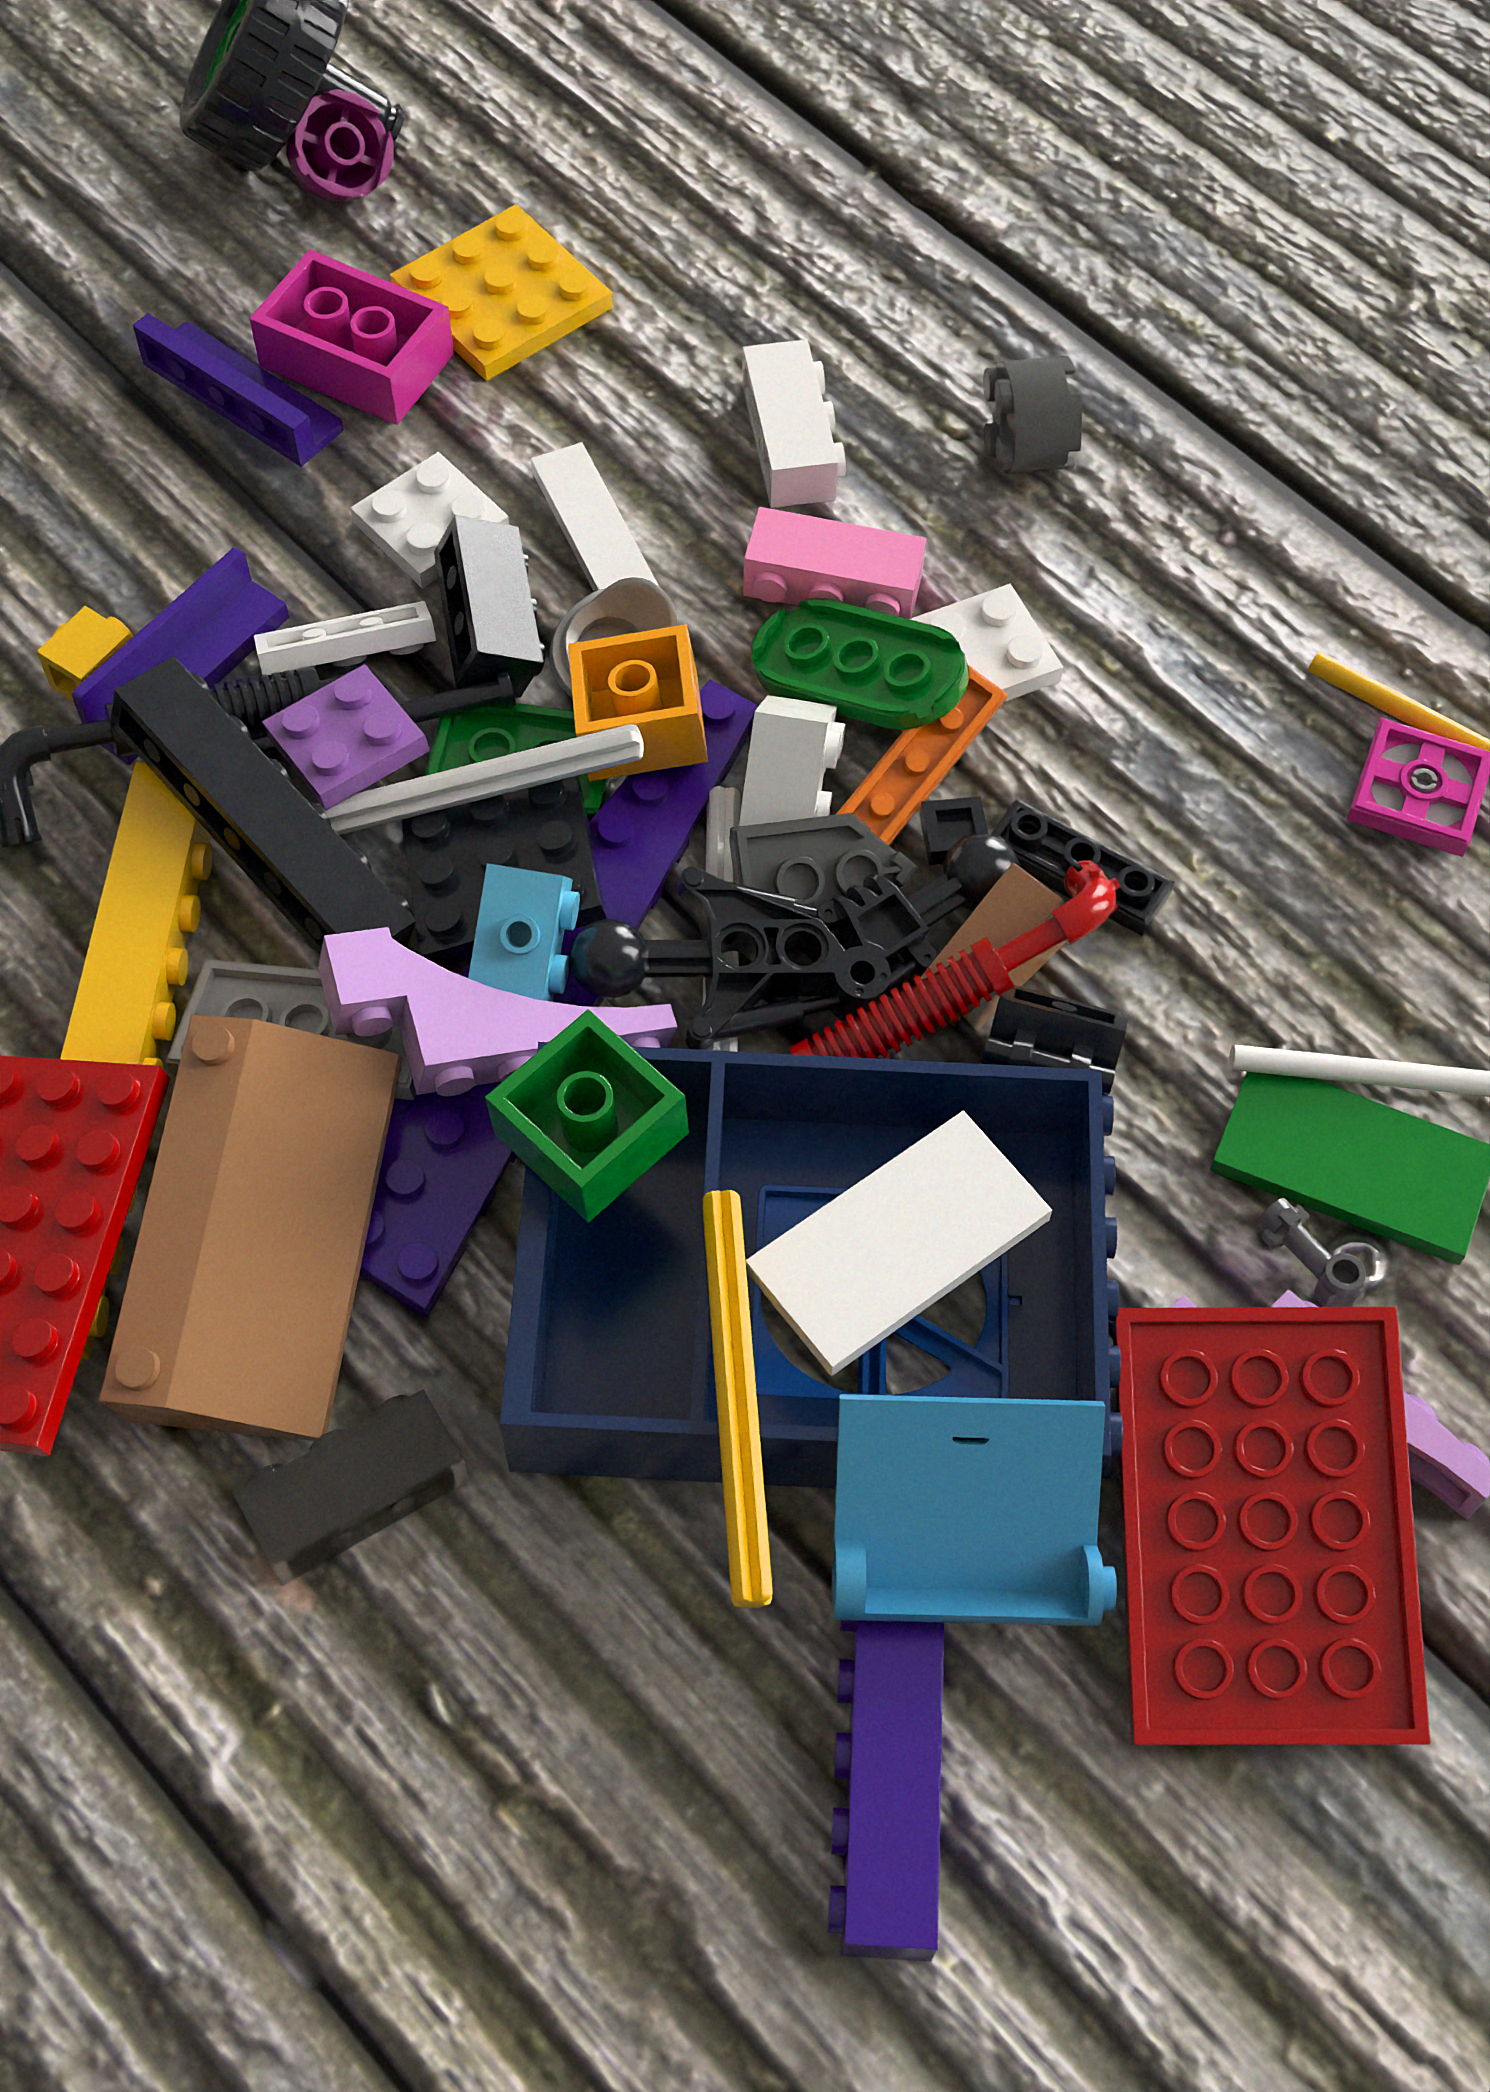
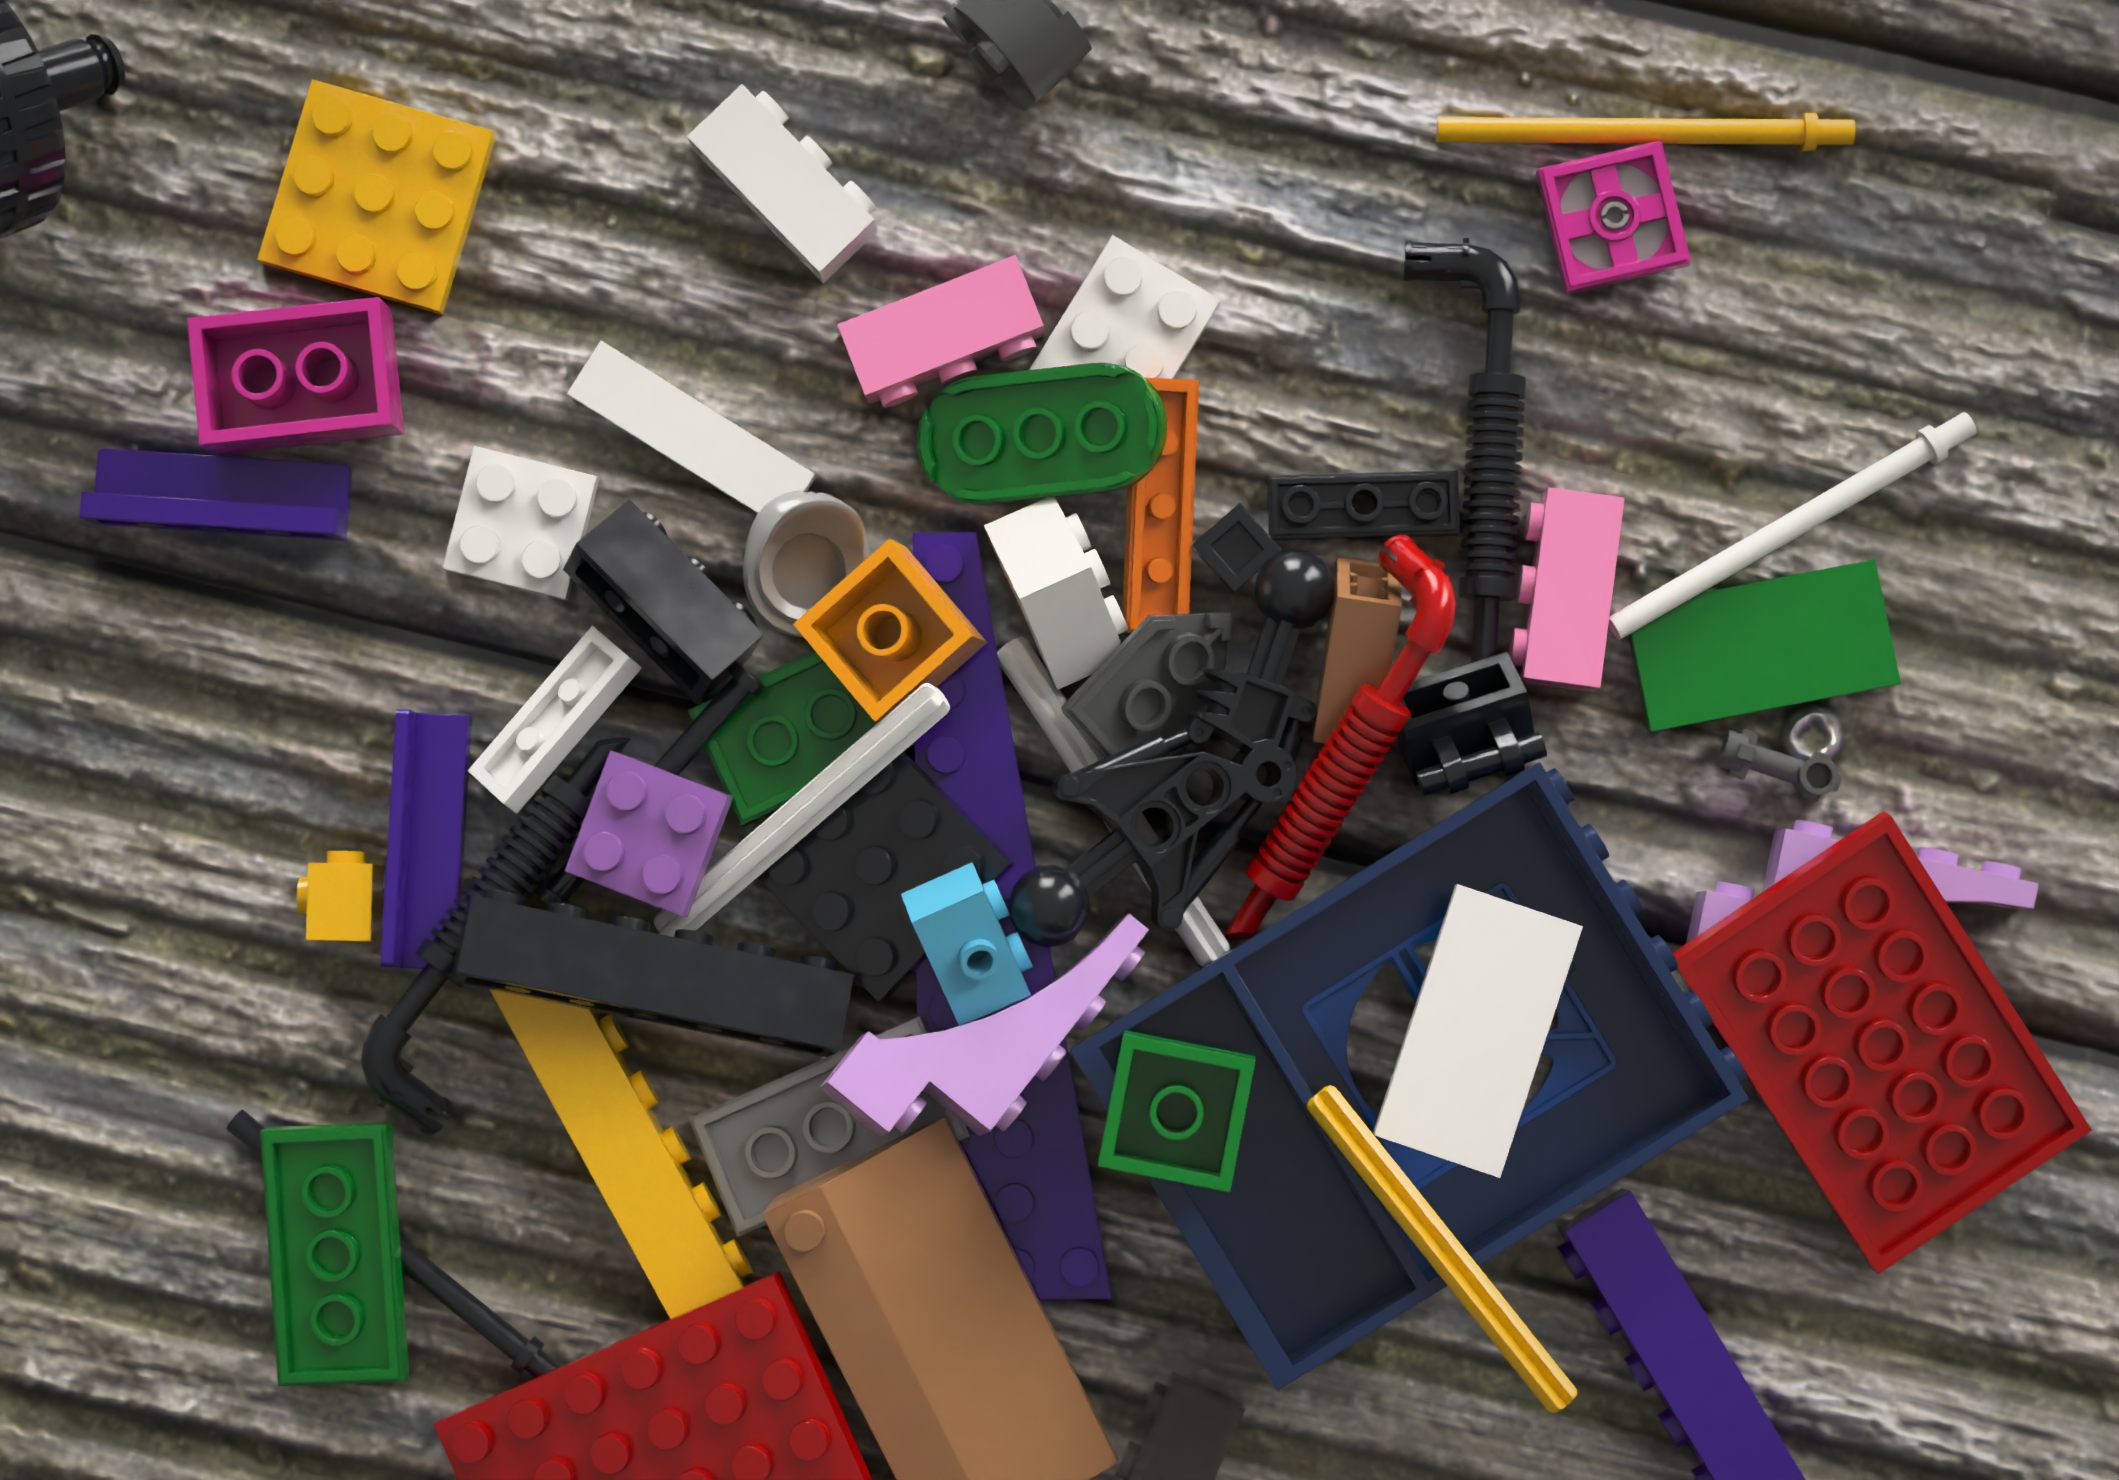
camera: 30 degrees left, 25 degrees up
magenta cylinder [286,89,394,203] -> none
dark azure door [832,1394,1117,1626] -> none
none -> black piece [1404,238,1526,663]
none -> bright pink brick [1509,487,1625,693]

